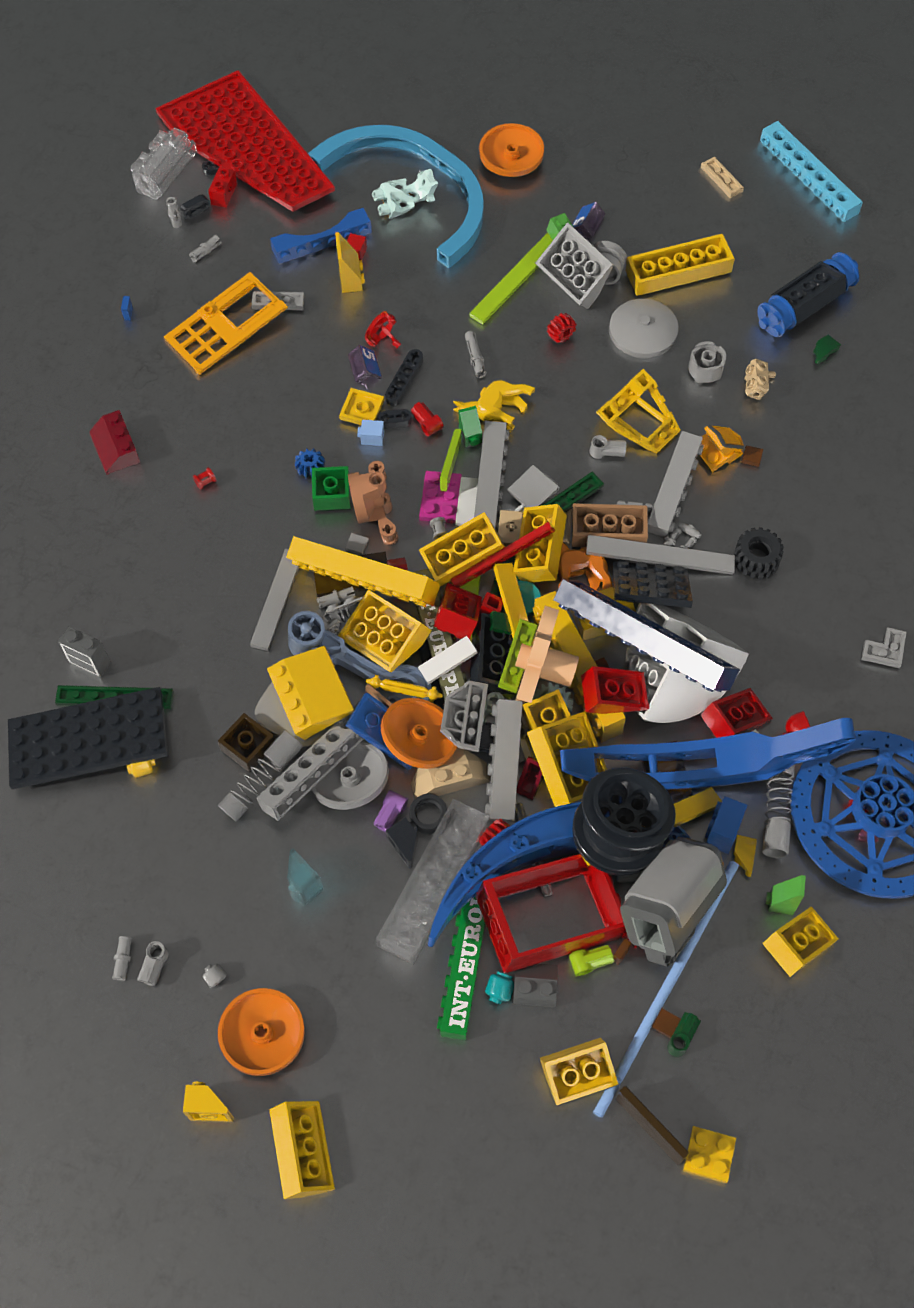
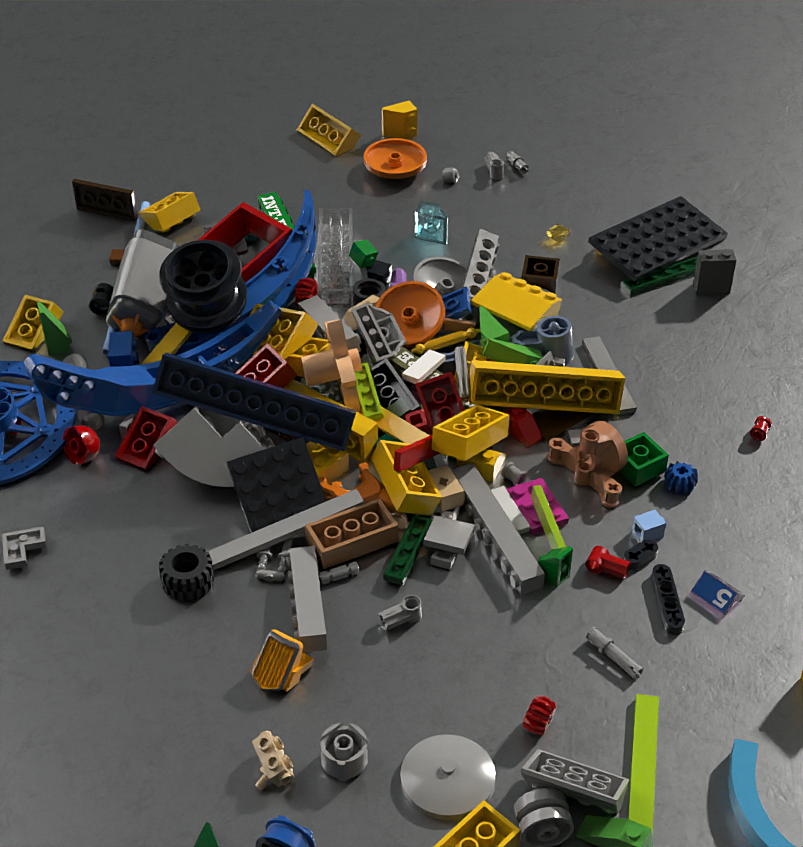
camera: 150 degrees right, 20 degrees down
light grey piece [218,730,303,822] -> none
yellow plate [339,388,384,425] -> none
red helmet [365,311,401,348] -> none
yellow animal [453,380,535,433] -> none
yellow windscreen [596,369,681,454] -> none
dark green piece [667,1012,701,1057] -> none
yellow plate [683,1126,736,1184] -> none
yellow slope [733,835,757,877] -> none
reddish brown tile [741,445,763,467] -> none
none -> black wheel [89,283,114,316]
none -> green brick [349,239,379,268]
none -> light grey axle [454,347,470,399]
none -> bright green slope [479,306,510,349]
none -> bright green slope [482,338,543,365]
none -> clear yellow plate [547,224,570,243]

